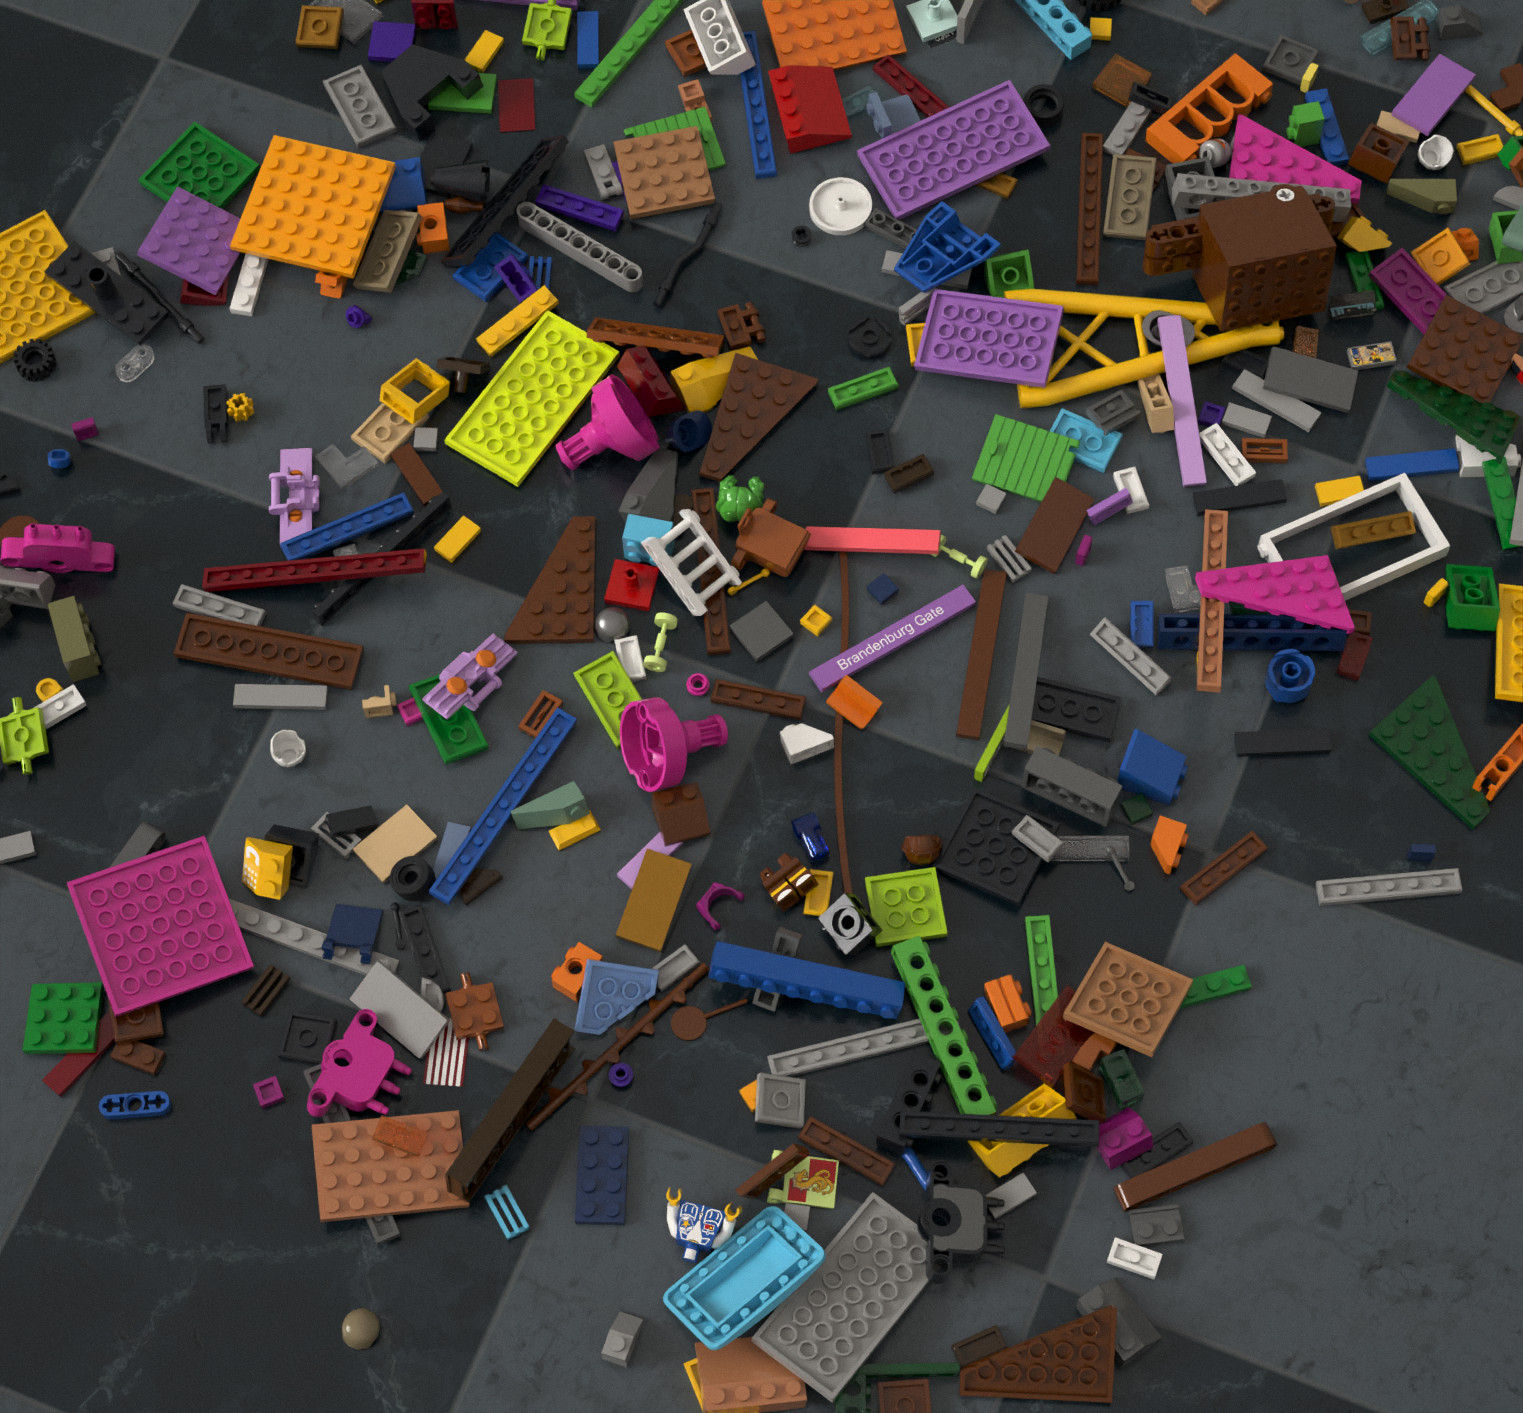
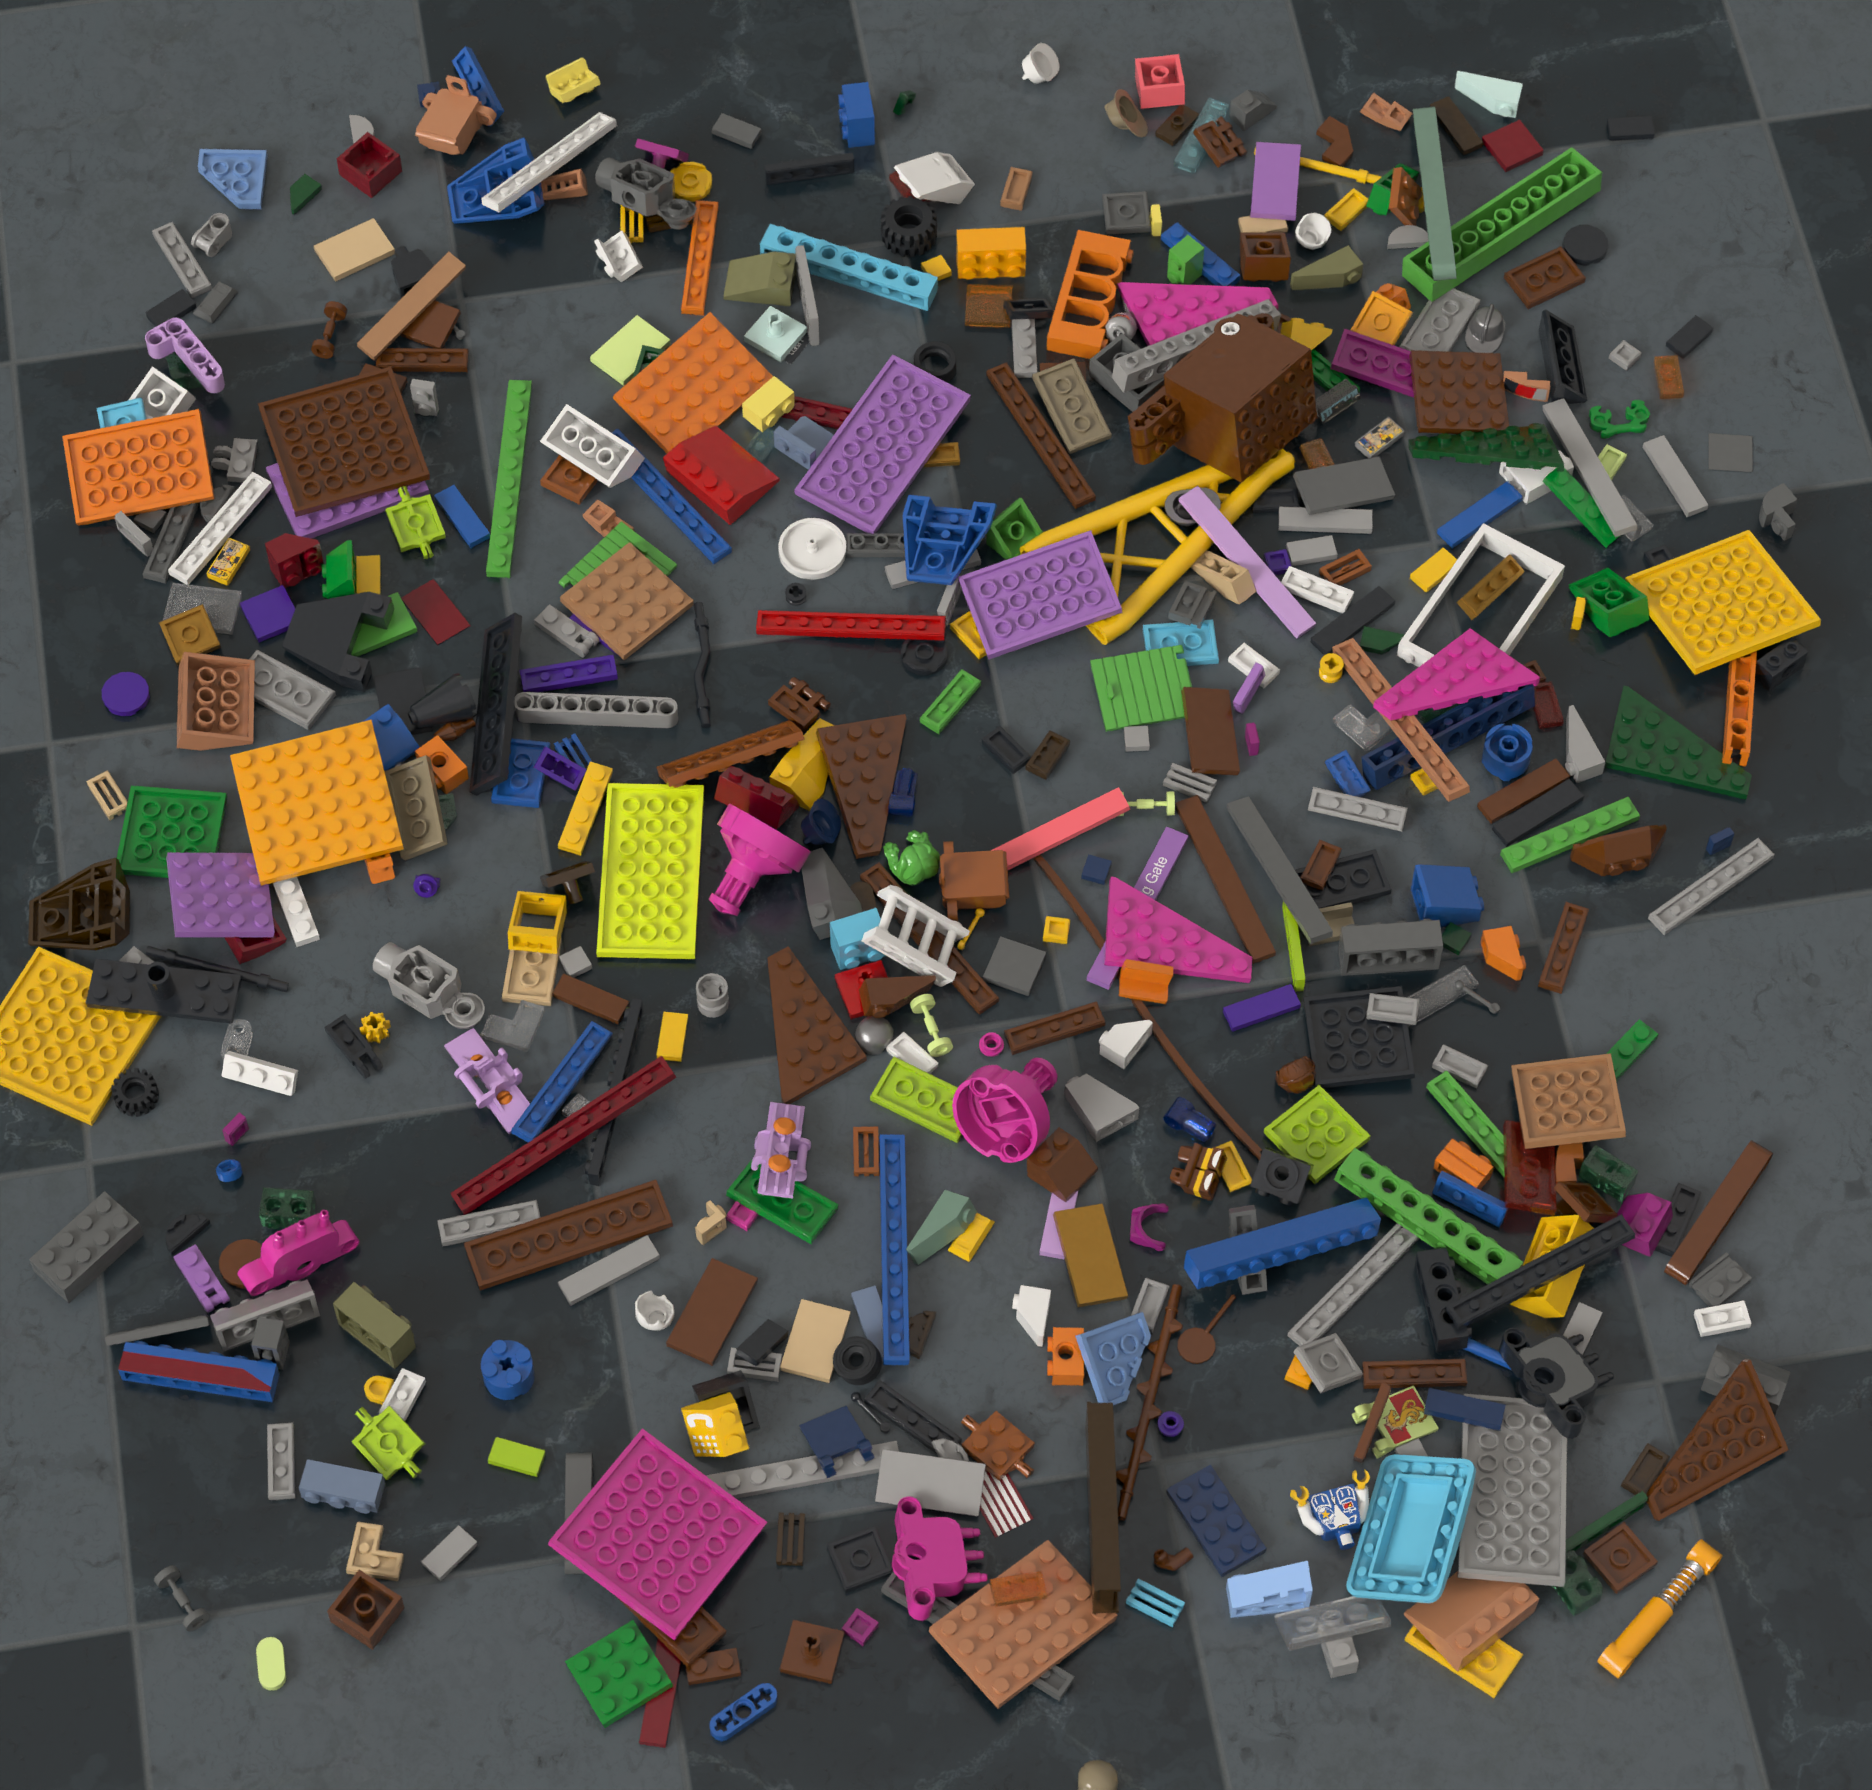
camera: 35 degrees left, 5 degrees down
none -> dark brown wedge [28,858,130,951]
none -> tan tile [86,770,128,820]
none -> dark purple tile [102,672,150,716]
none -> nougat slope [177,652,255,751]
none -> white plate [221,1051,298,1096]
none -> clear green brick [259,1187,316,1229]
none -> green slope [322,540,356,599]
none -> light grey brick [373,942,485,1029]
none -> blue brick [481,1340,535,1400]
none -> lime tile [488,1437,546,1477]
none -> reddish brown tile [666,1258,758,1366]
none -> light grey wheel [696,973,729,1018]
none -> light yellow brick [742,376,795,432]
none -> red tile [756,610,946,640]
none -> reddish brown tile [780,1620,845,1684]
none -> reddish brown slope [859,975,936,1018]
none -> clear blue piece [888,768,918,817]
none -> light orange brick [956,227,1026,279]
none -> white slope [1012,1285,1051,1346]
none -> light grey slope [1064,1074,1139,1142]
none -> dark pink wing [1104,877,1252,983]
none -> reddish brown arm [1153,1547,1193,1571]
none -> dark purple tile [1223,984,1301,1032]
none -> light blue wedge [1226,1561,1313,1618]
none -> clear tile [1274,1596,1391,1651]
none -> reddish brown tile [1301,840,1342,891]
none -> yellow wheel [1319,653,1344,683]
none -> dark green tile [1360,626,1405,655]
none -> dark blue tile [1424,1388,1506,1431]
none -> light grey tile [1432,1044,1488,1089]
none -> reddish brown tile [1477,758,1570,824]
none -> bright green plate [1500,797,1640,873]
none -> light grey slope [1565,705,1605,783]
none -> reddish brown wedge [1570,825,1667,876]

